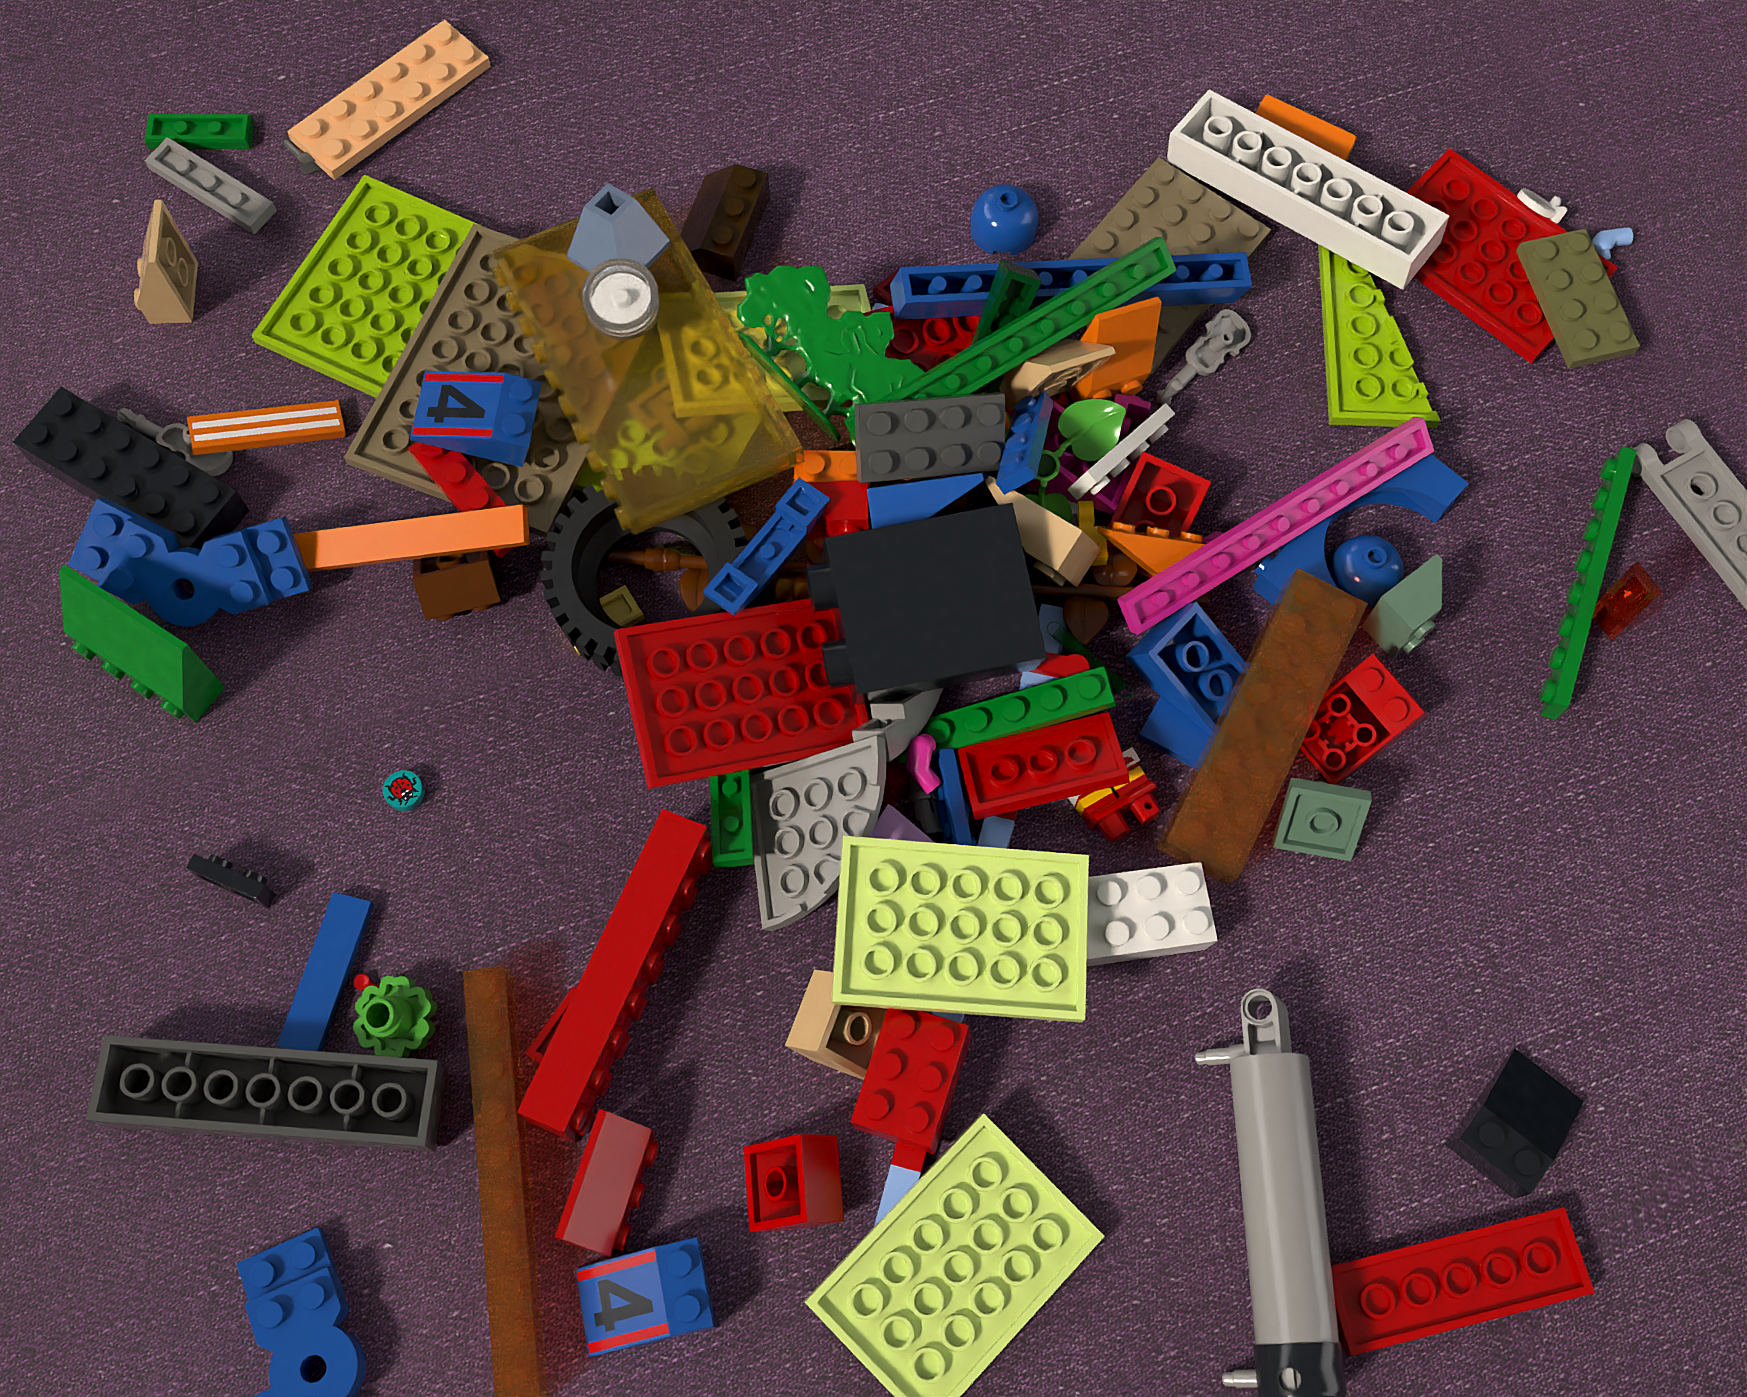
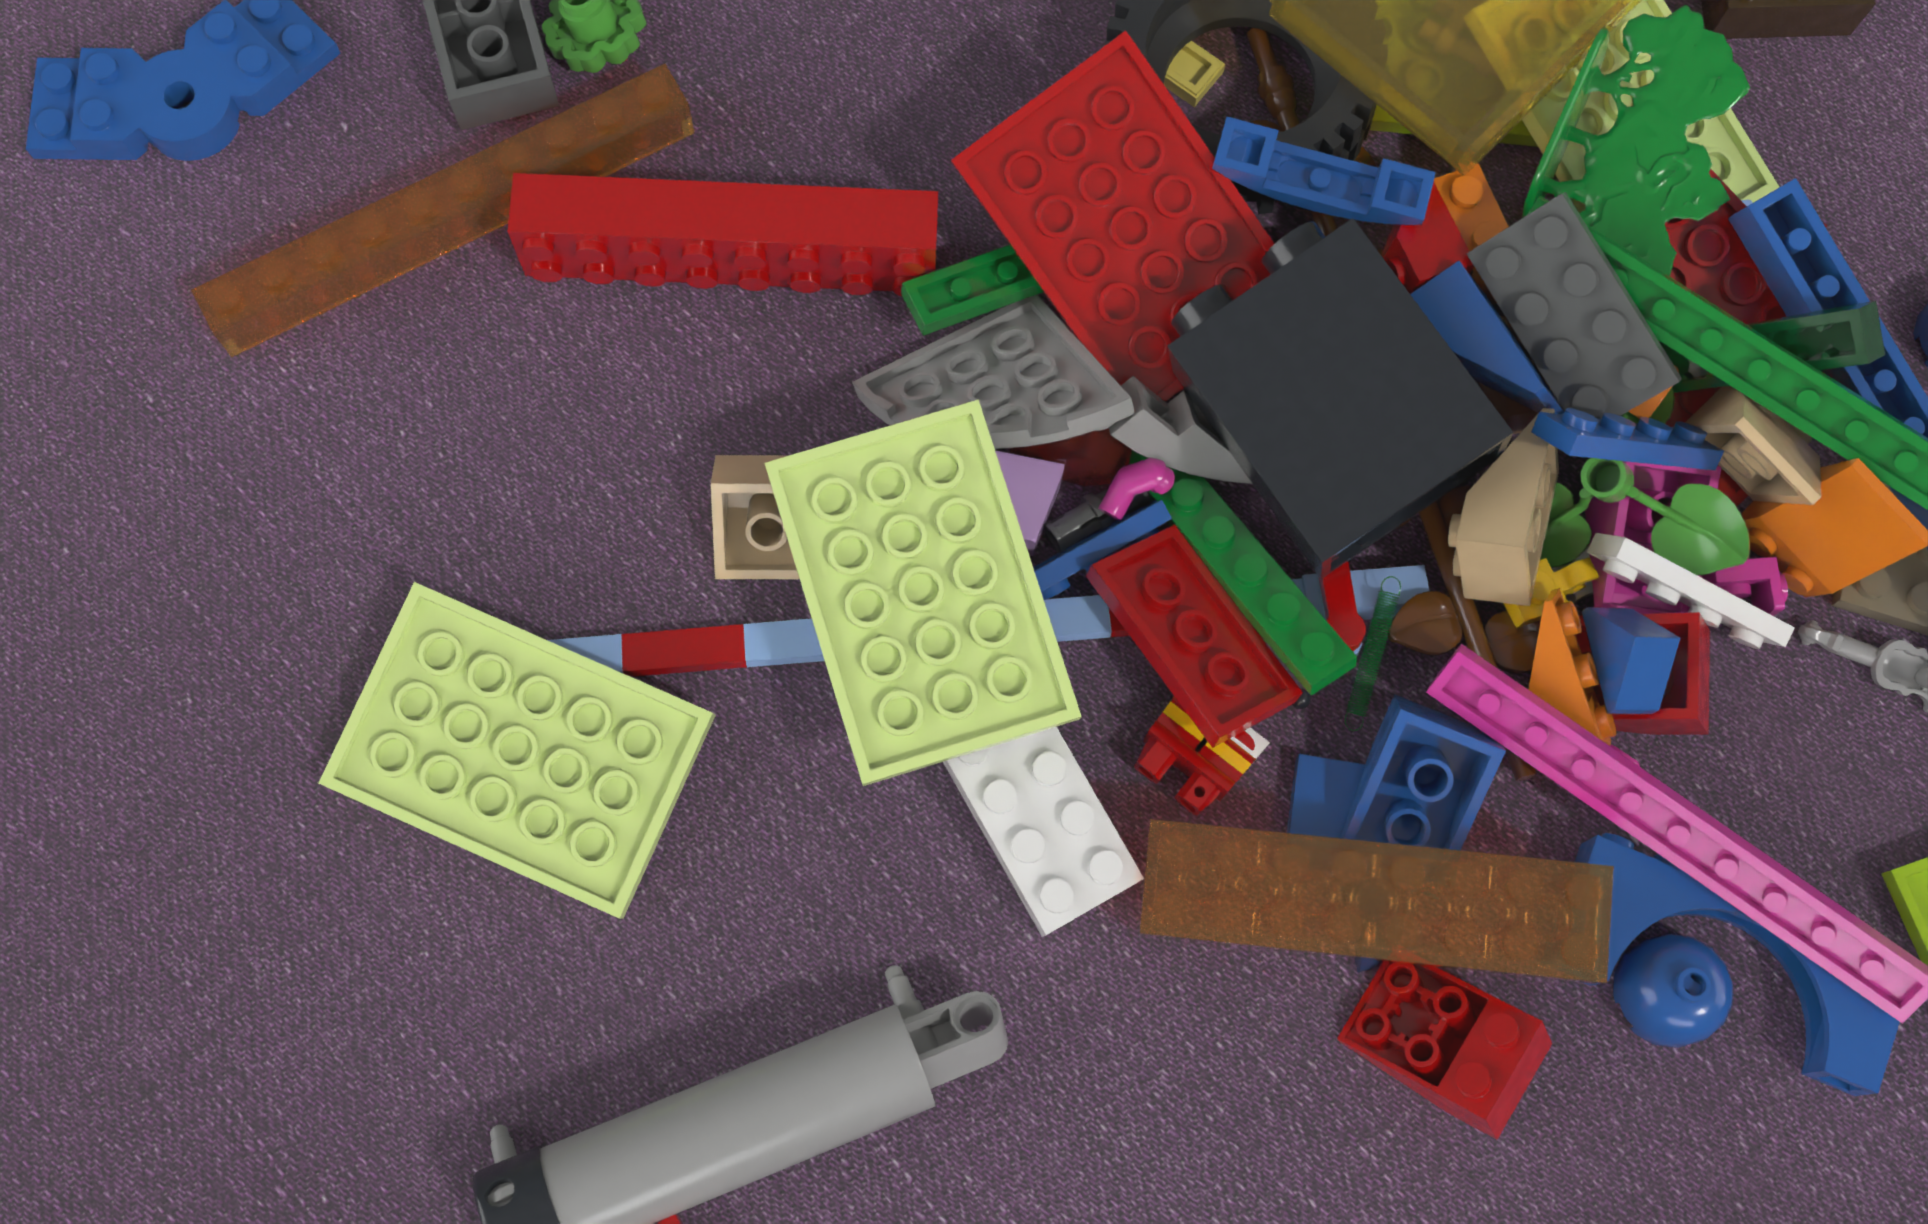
camera: 65 degrees right, 5 degrees up
red slope [555,1109,660,1258] -> none
blue slope [575,1237,717,1357] -> none
red slope [744,1134,844,1233] -> none
red brick [850,1008,972,1155] -> none
sand green tile [1272,777,1372,862] -> none
sand green slope [1361,554,1442,659] -> none
none -> blue slope [1582,607,1680,714]

